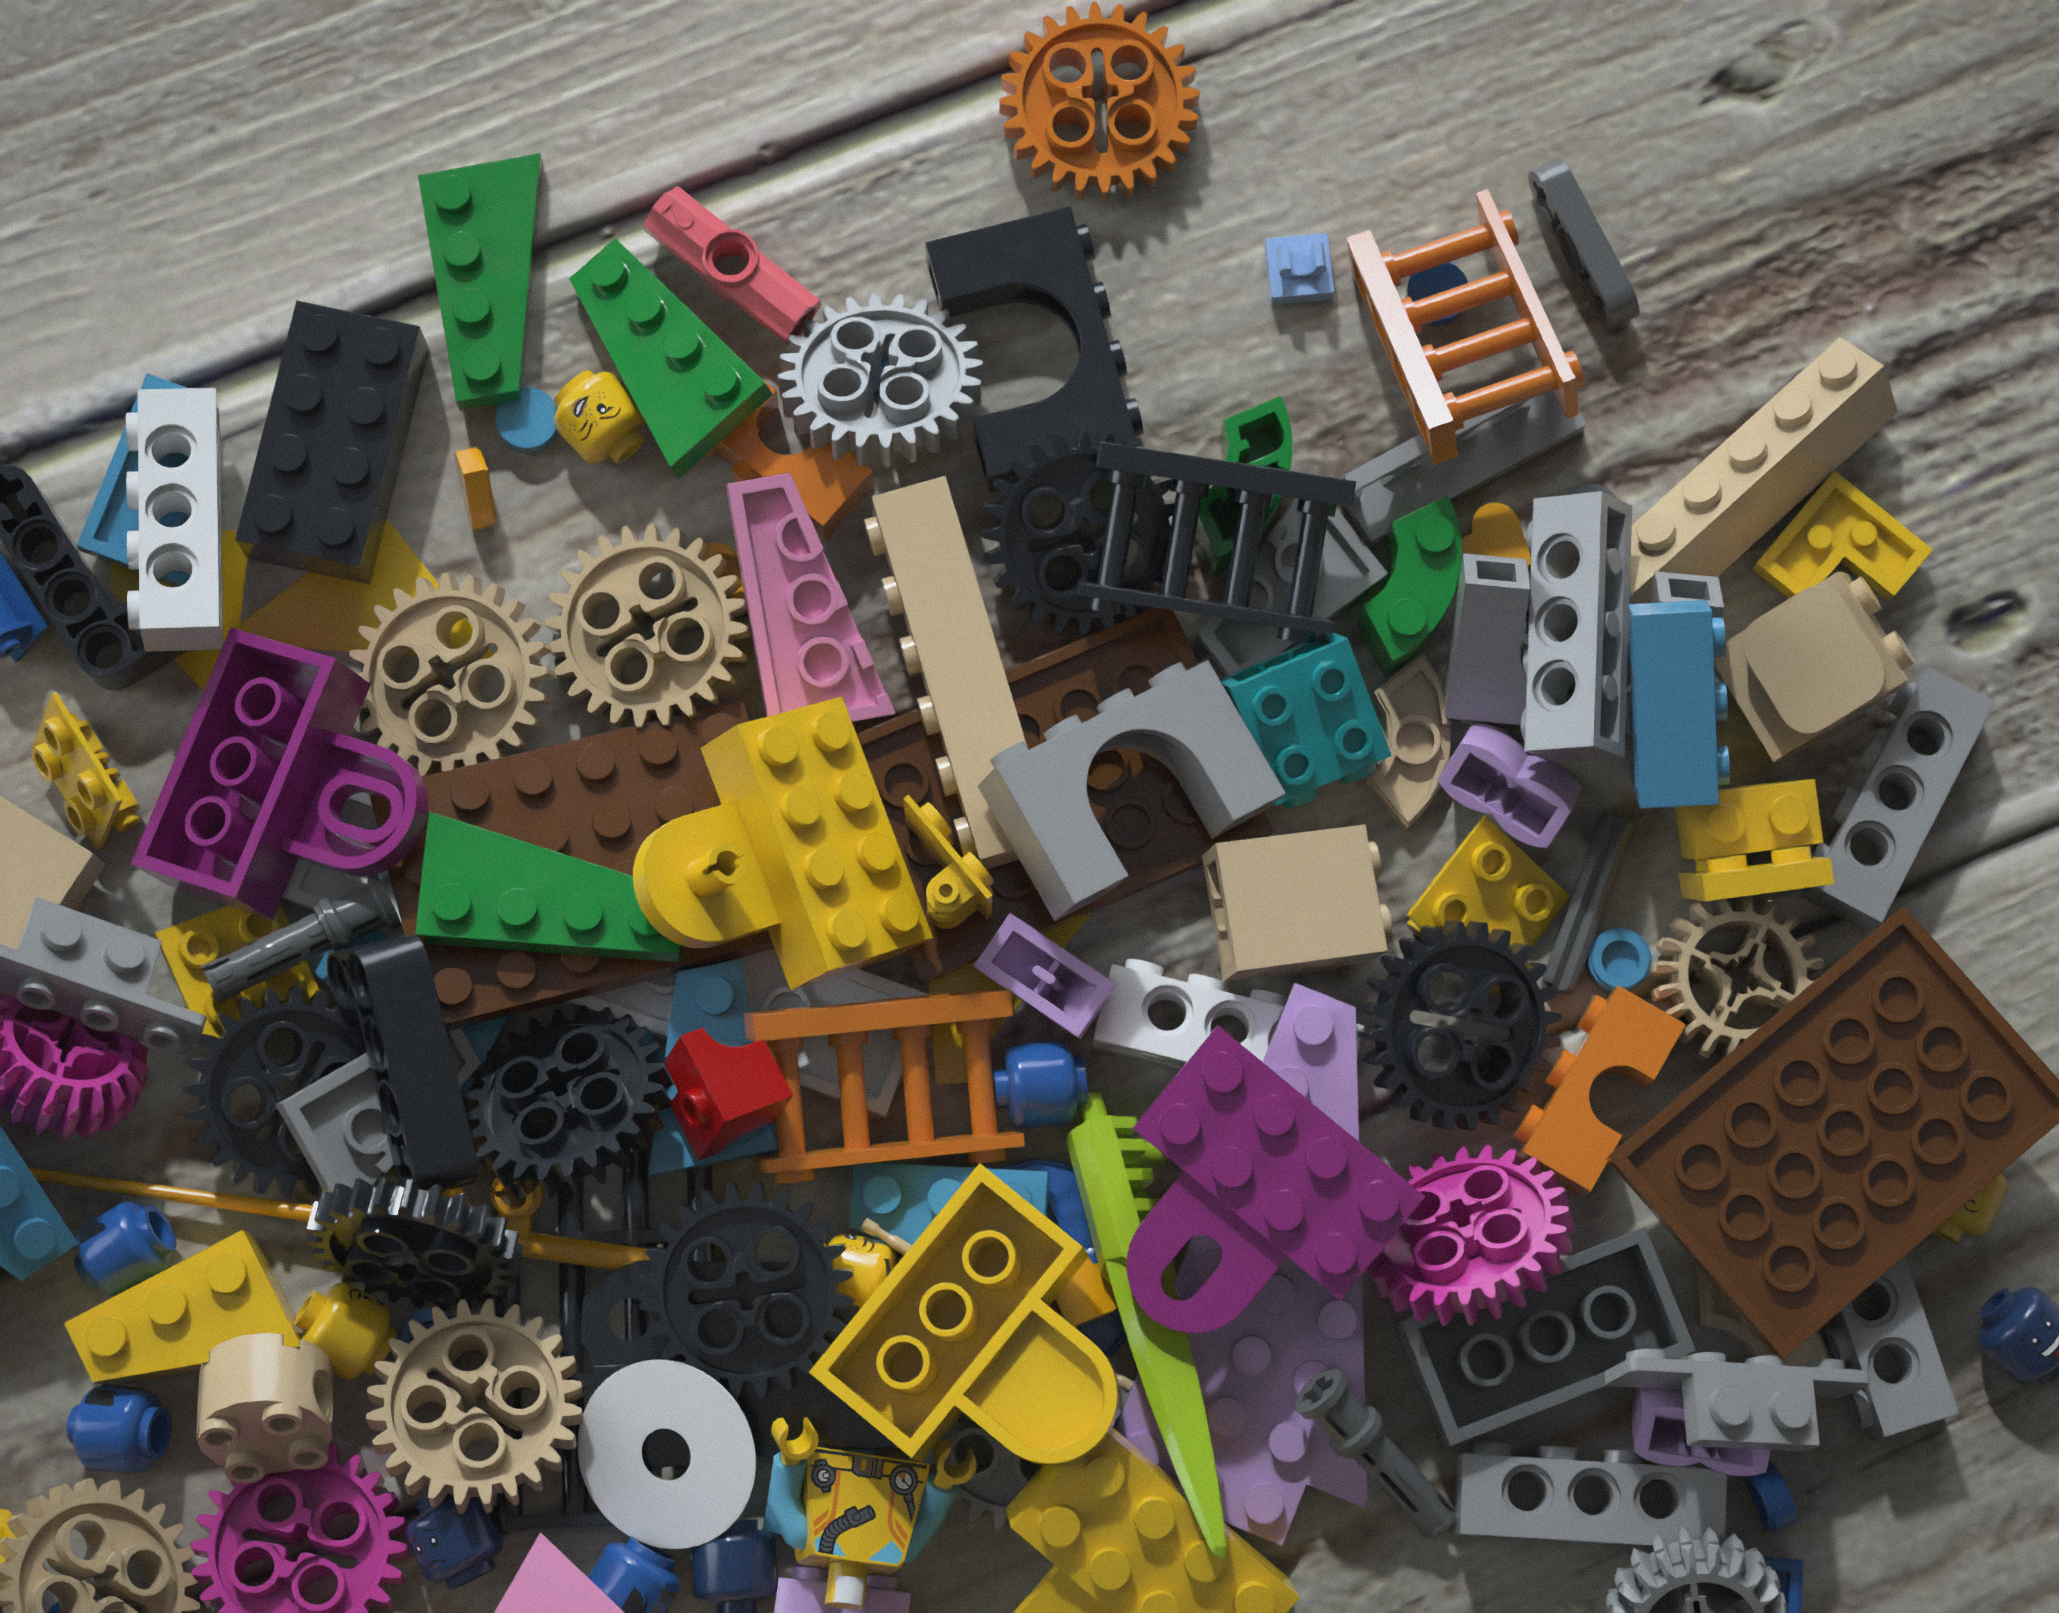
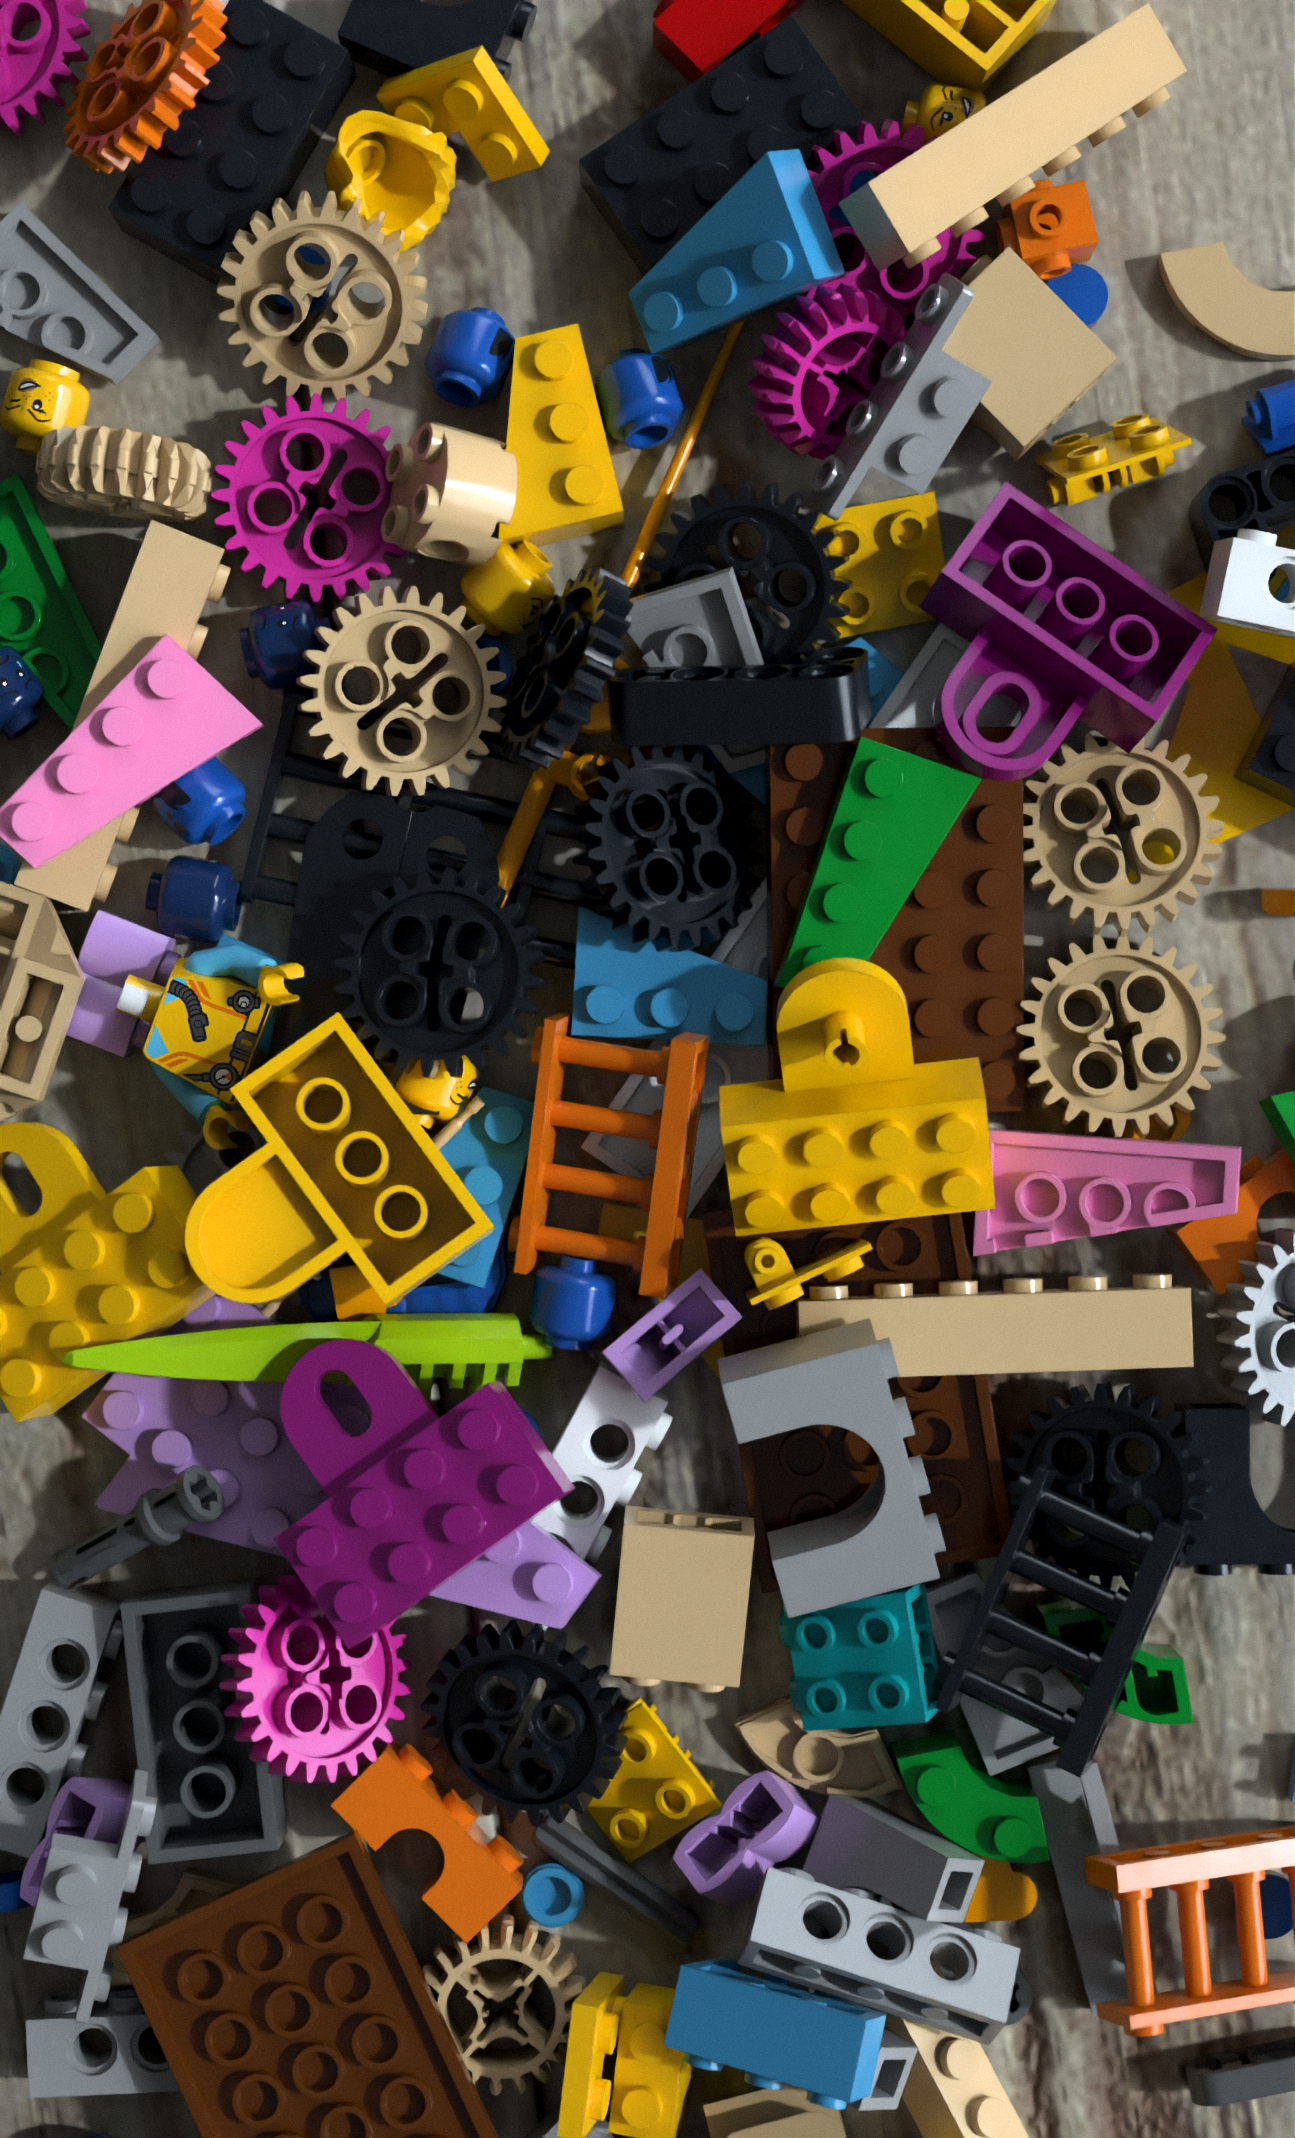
camera: 110 degrees right, 10 degrees up
dark grey pin [201,874,402,1003] -> none
white sticker [578,1360,756,1549] -> none
red brick [664,1028,794,1161] -> none

